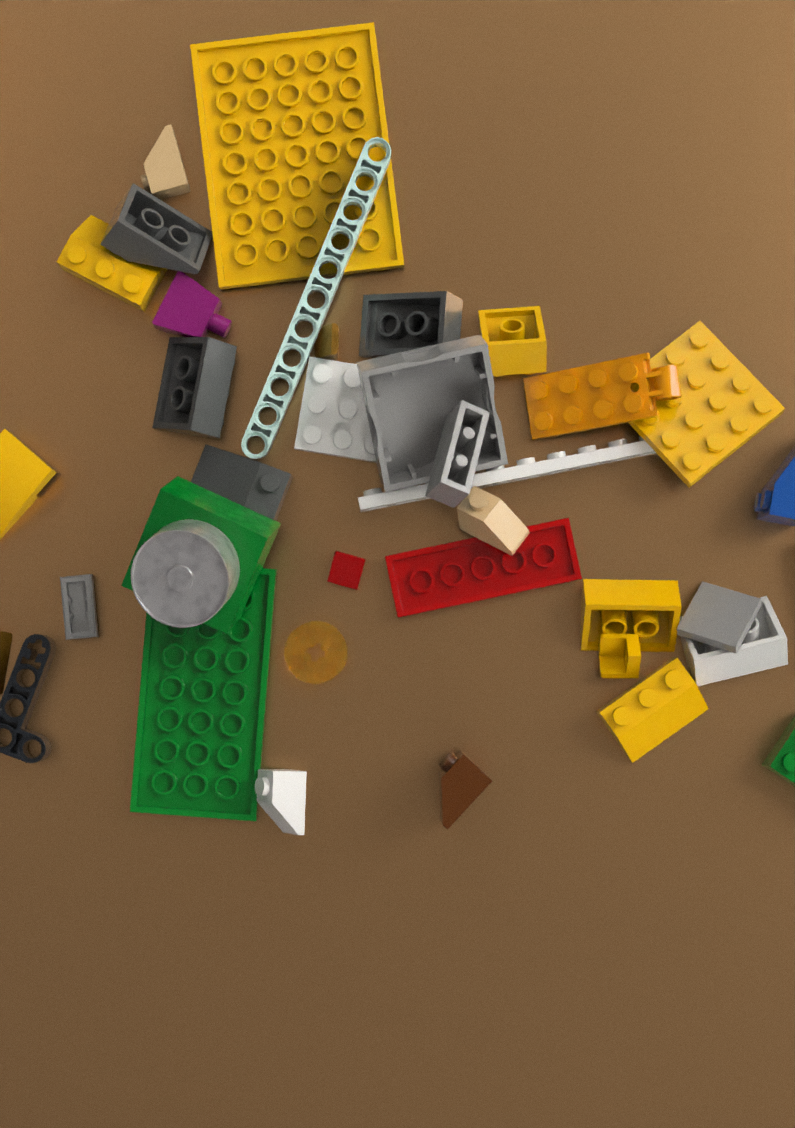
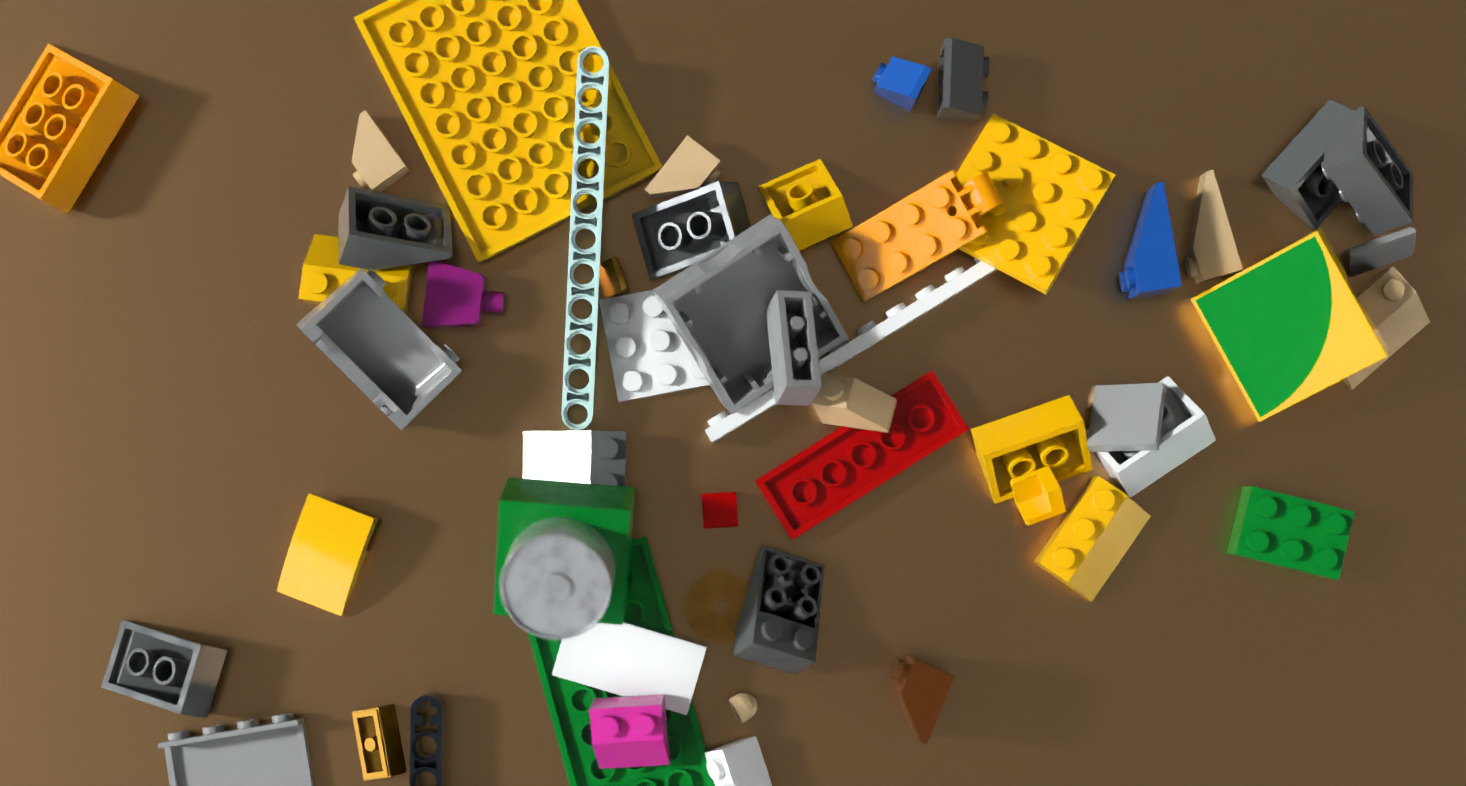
camera: 15 degrees left, 0 degrees up
light grey plate [60,574,99,640] -> none
dark grey slope [152,337,237,438] -> none
none -> light grey windscreen [296,268,462,430]
none -> white tile [552,622,707,715]
none -> dark pink slope [589,694,670,769]
none -> tan slope [645,135,722,199]
none -> tan hinge [728,693,758,724]
none -> dark grey slope [733,546,825,674]
none -> blue slope [872,56,932,112]
none -> dark grey slope [937,38,990,121]

